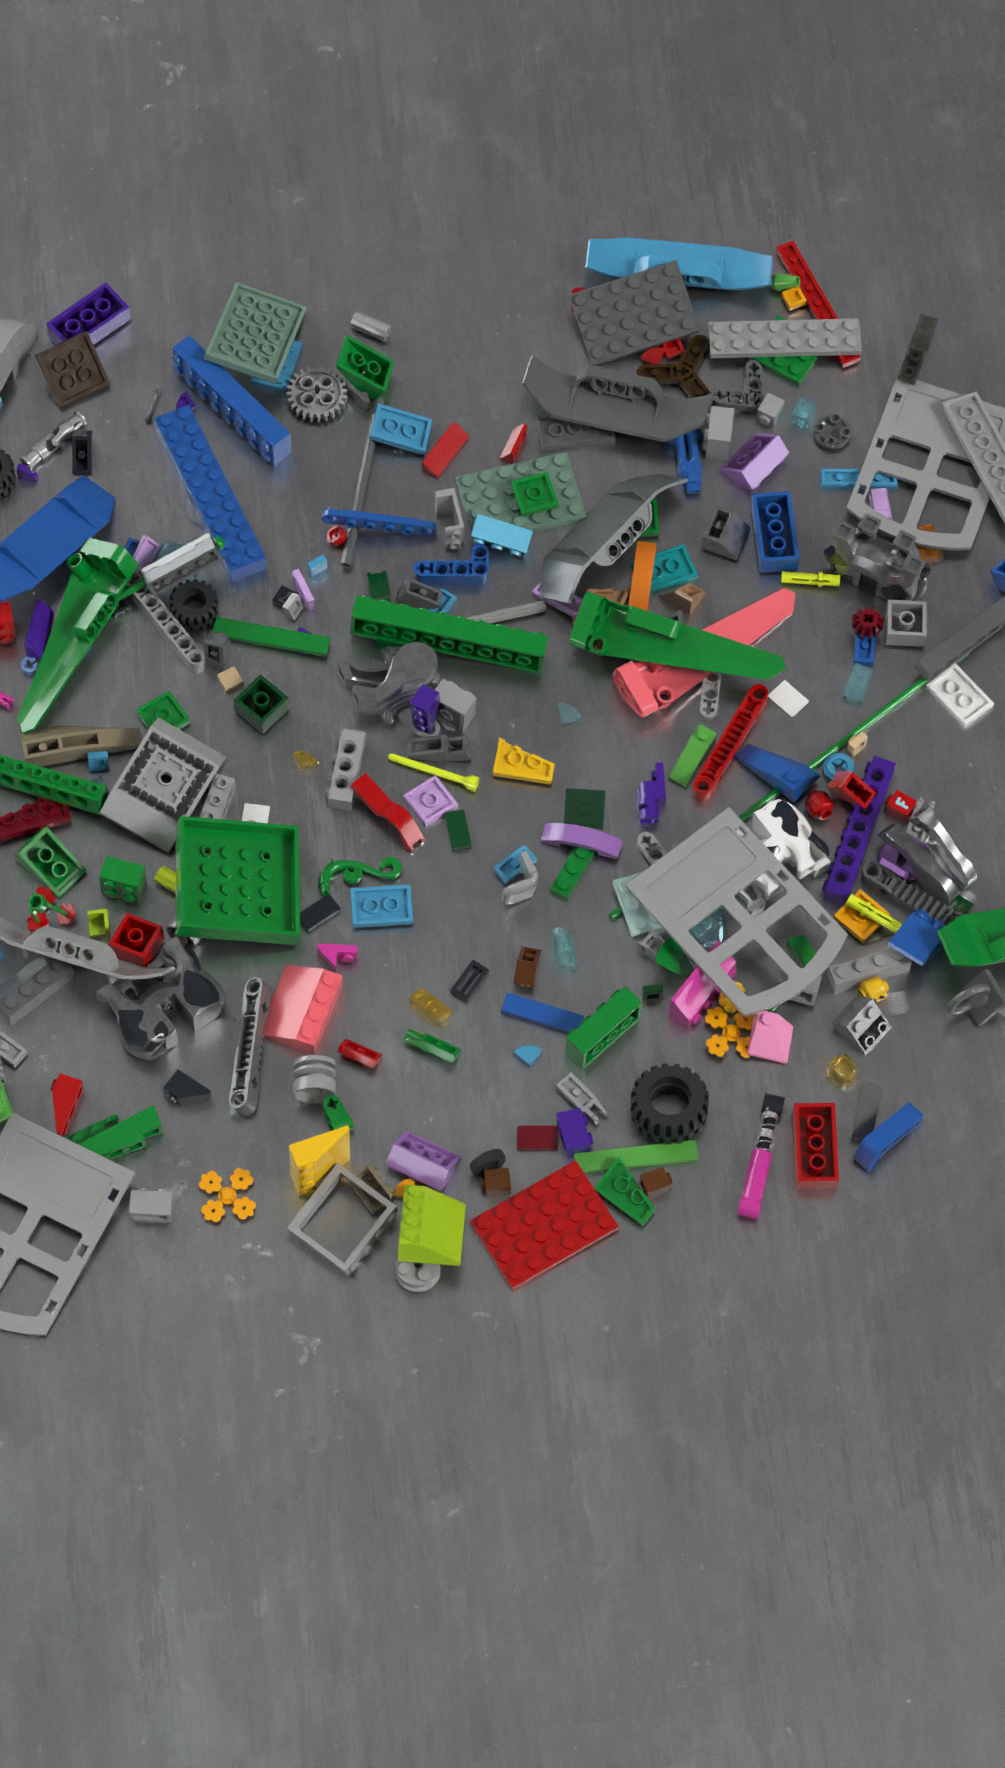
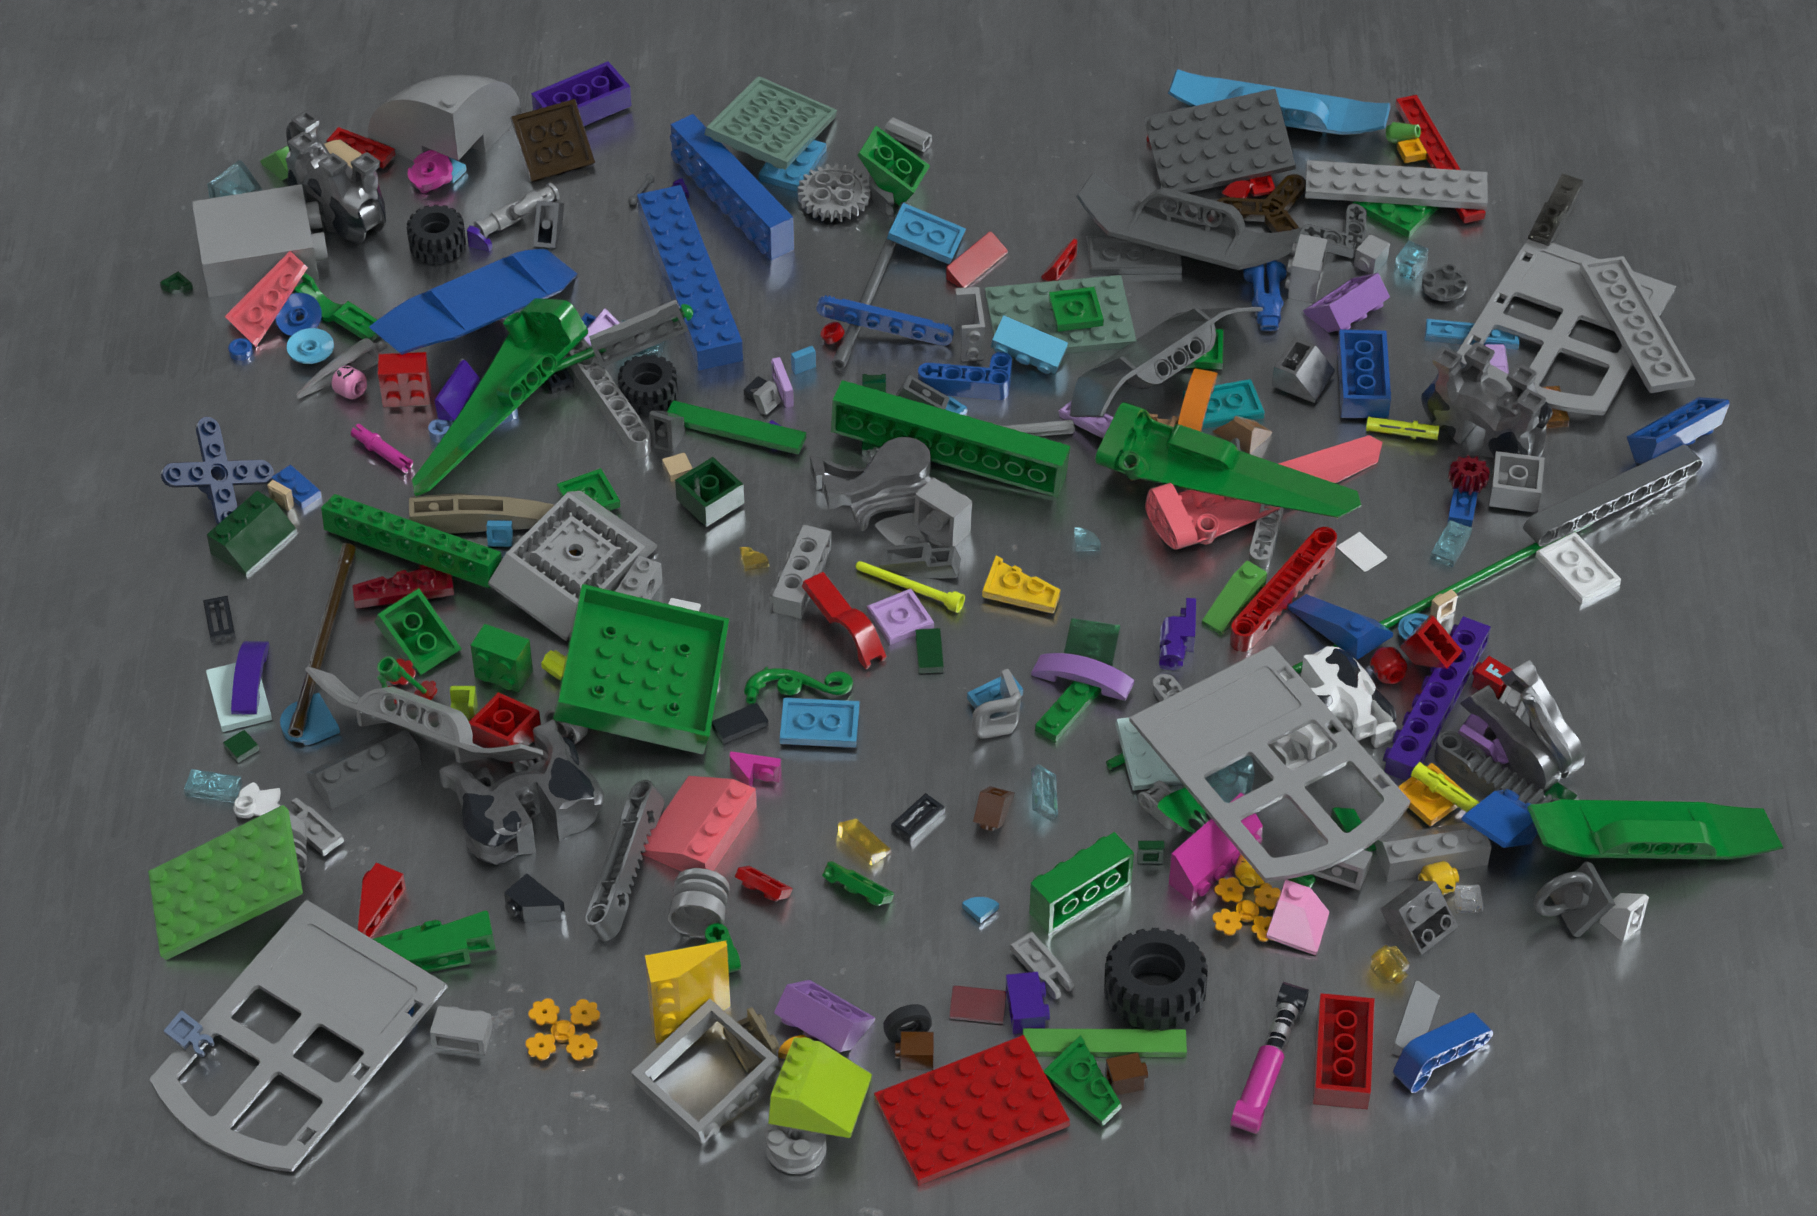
camera: 10 degrees right, 15 degrees down
dark purple slope [410,683,440,733] -> none
blue tile [501,992,584,1033] -> none

